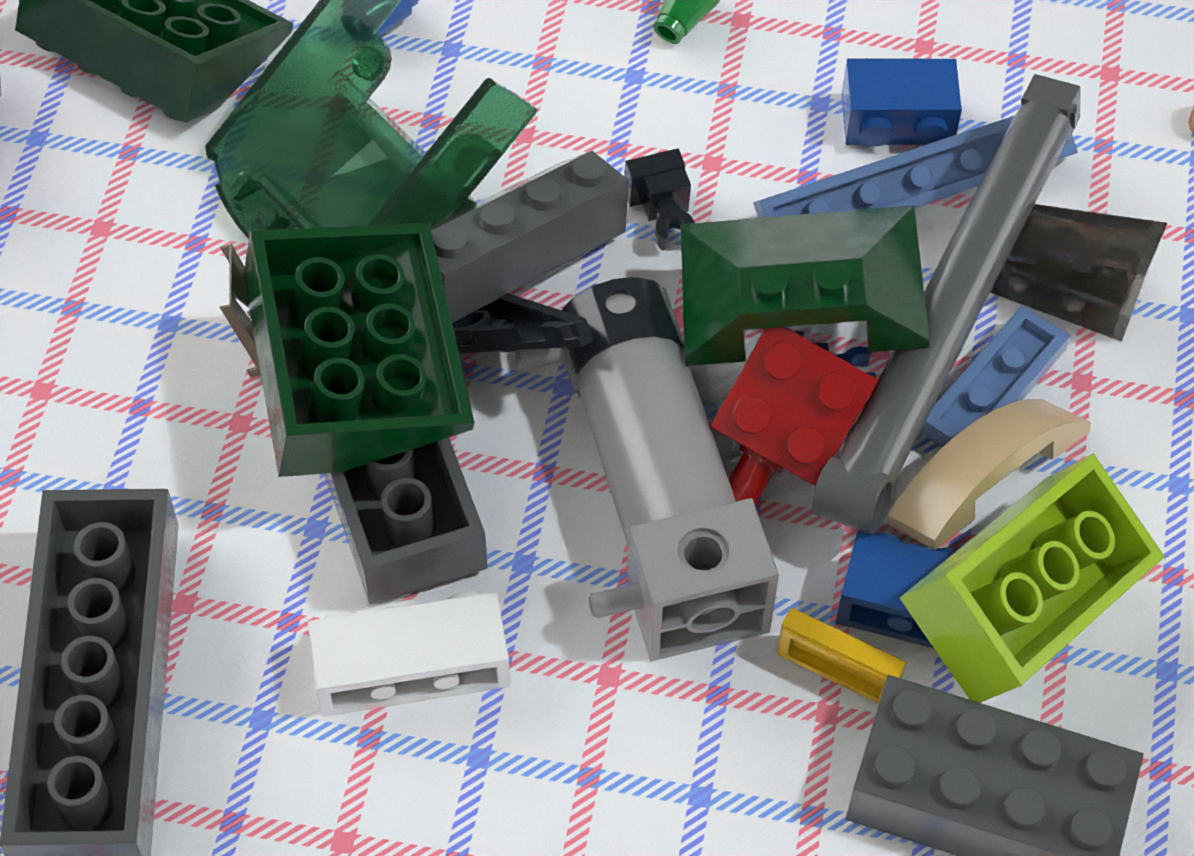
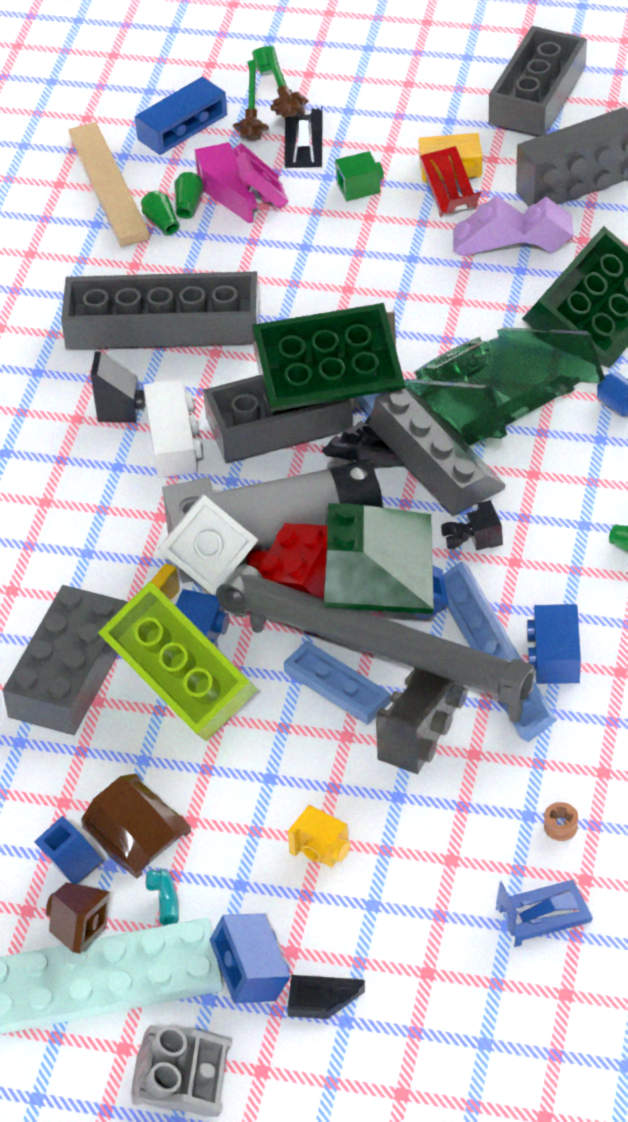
camera: 95 degrees right, 10 degrees down
tan slope [887,399,1091,550] -> none
none -> black slope [91,351,145,423]
none -> white plate [157,494,258,595]

